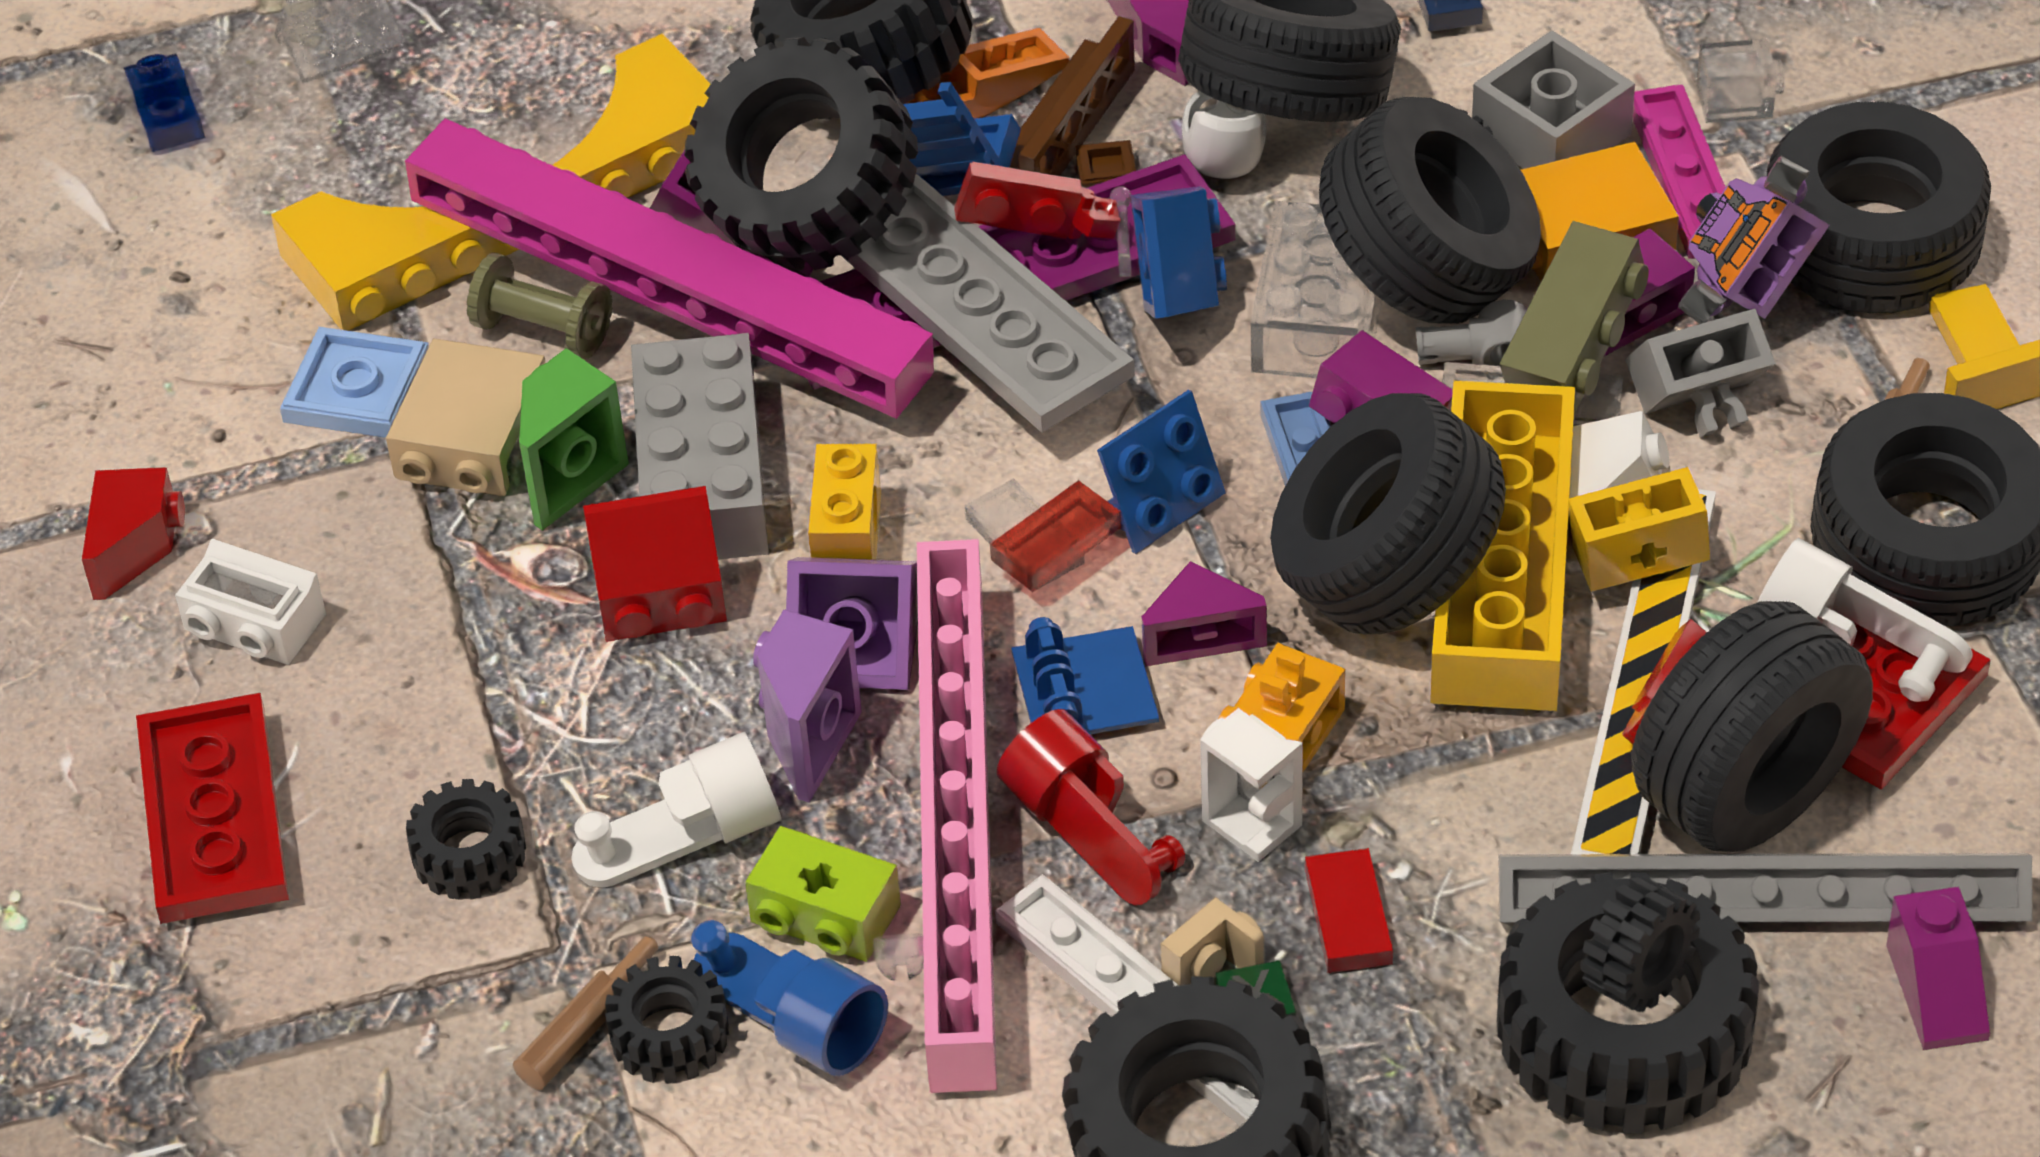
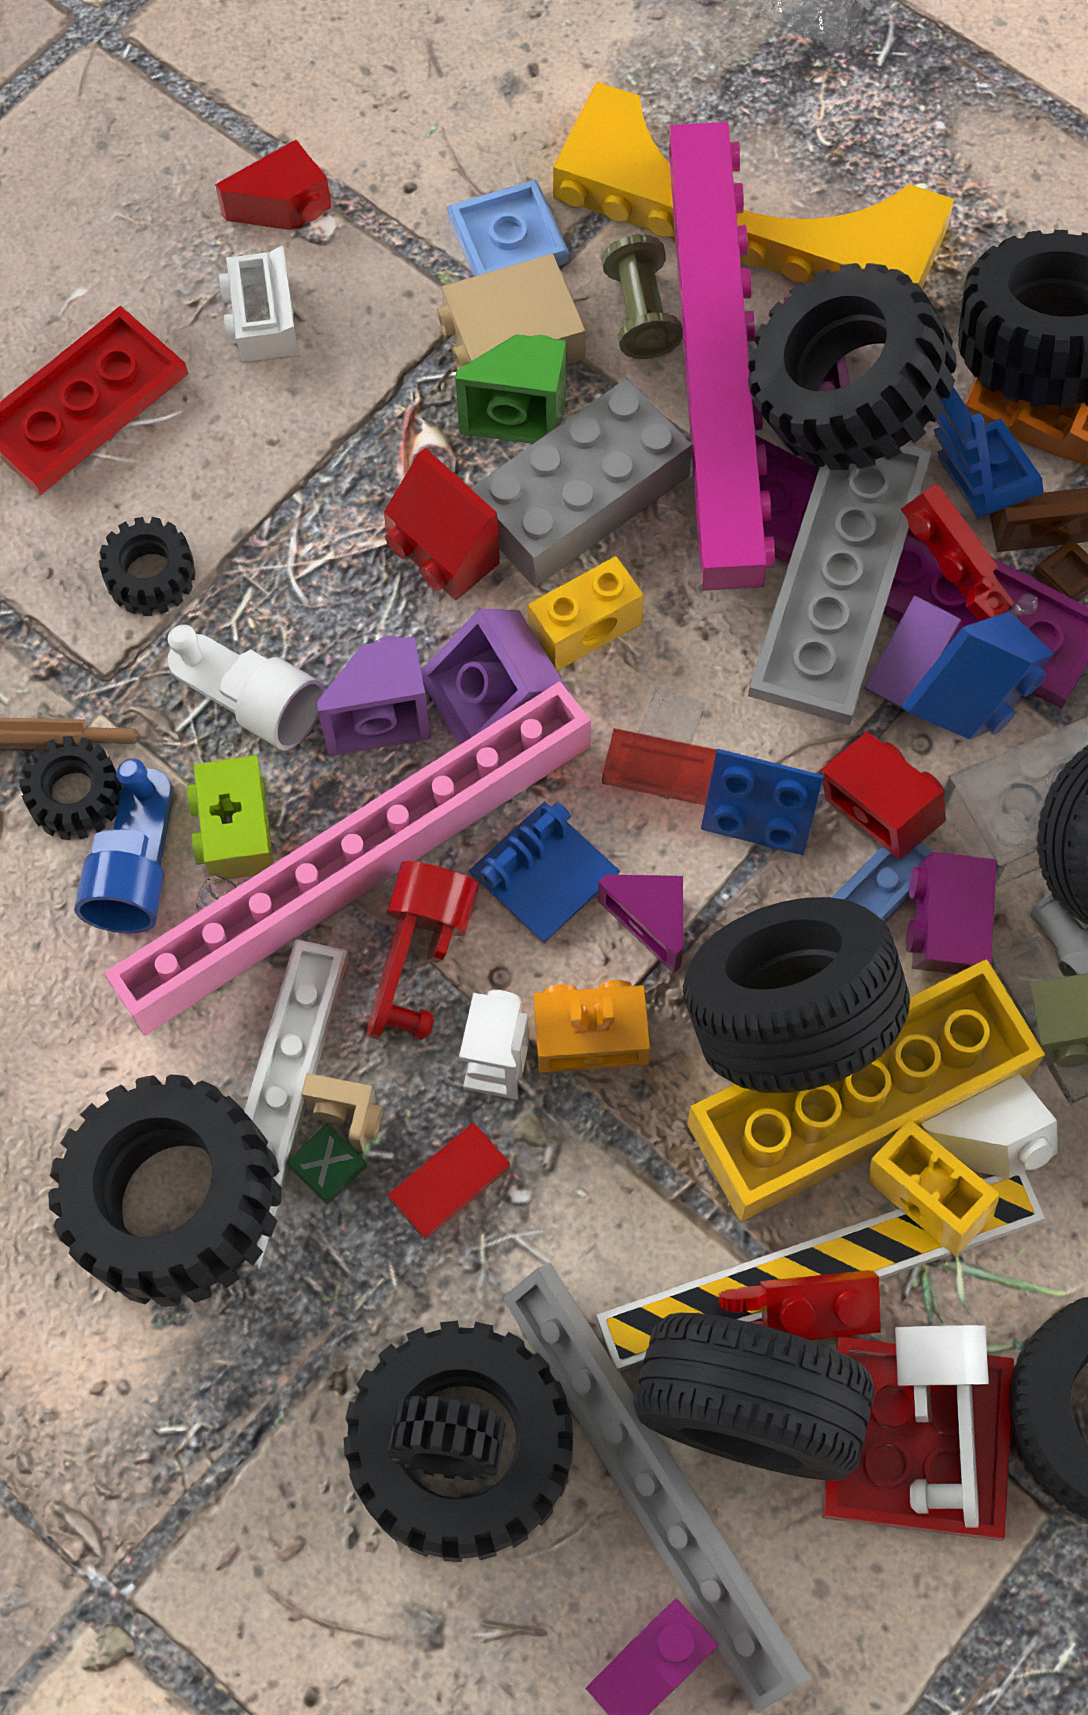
camera: 55 degrees right, 20 degrees up
none -> red brick [821,731,946,860]
none -> medium lavender tile [864,595,962,711]

